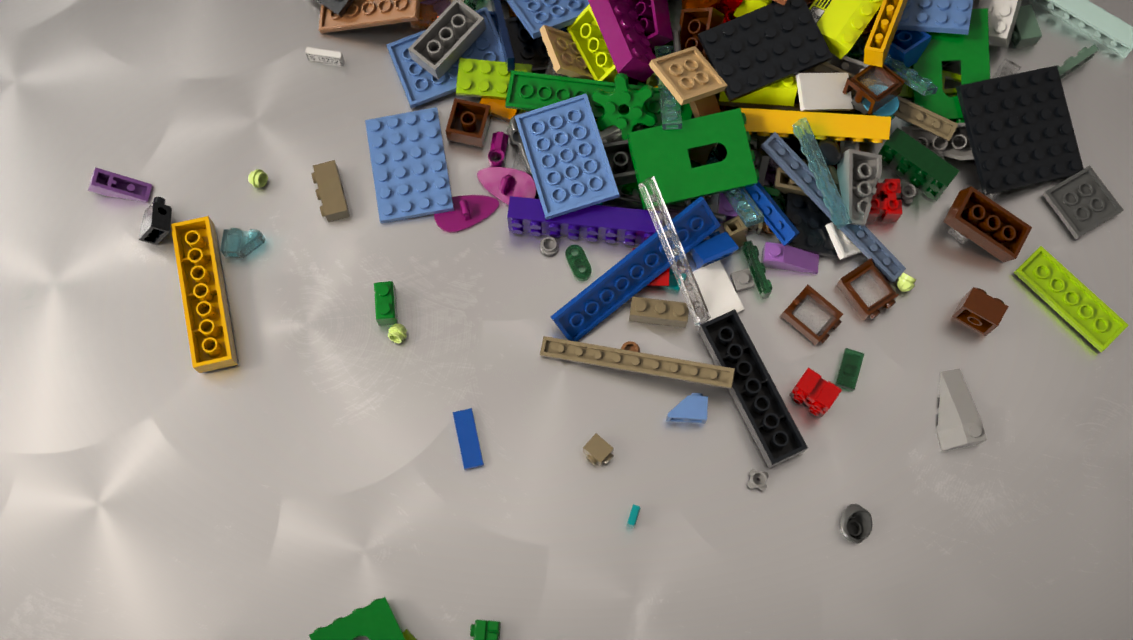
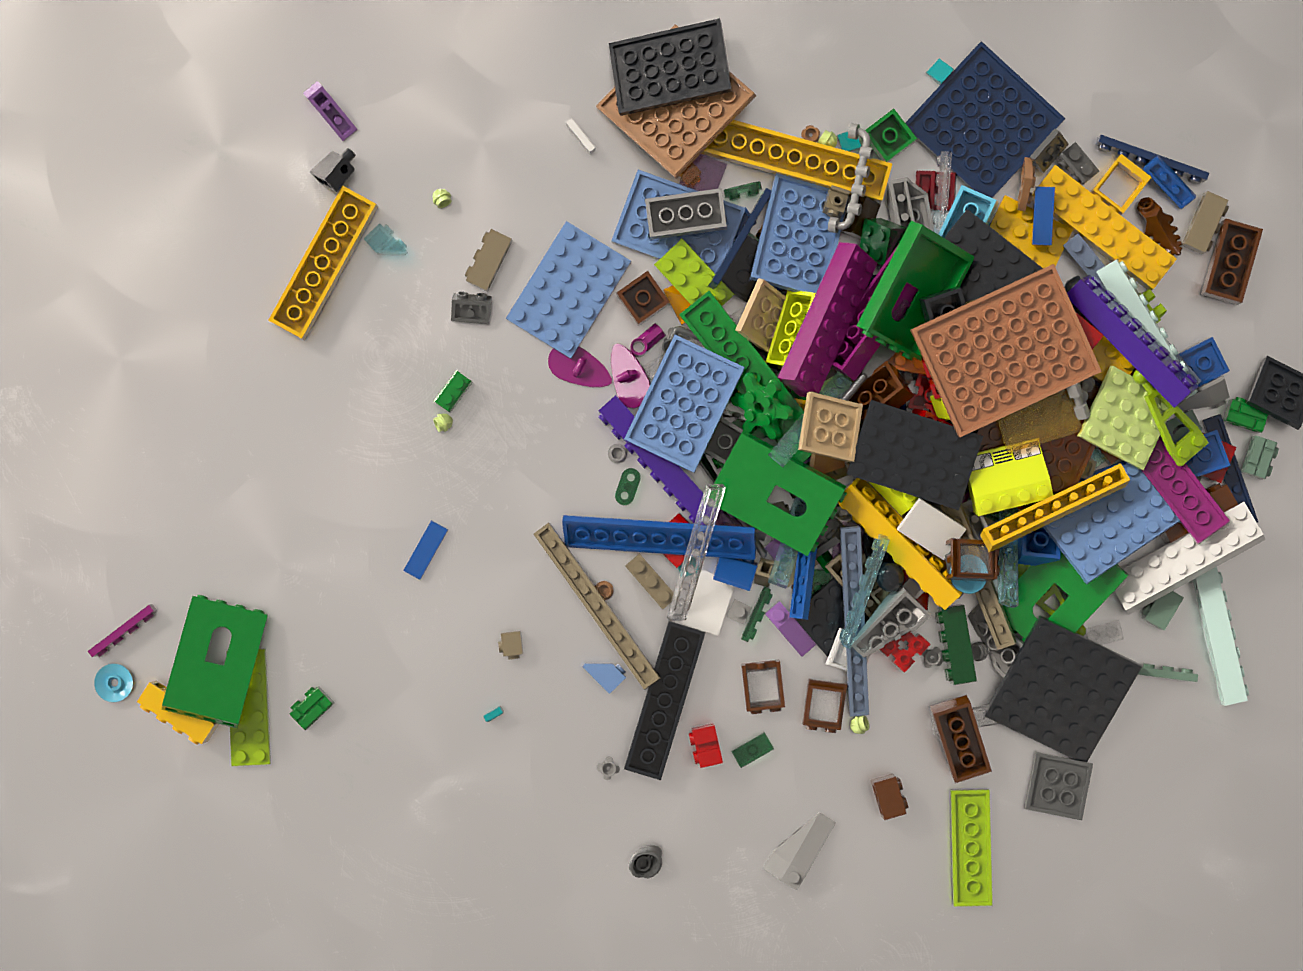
camera: 40 degrees right, 15 degrees up
none -> dark grey bracket [451,291,492,324]

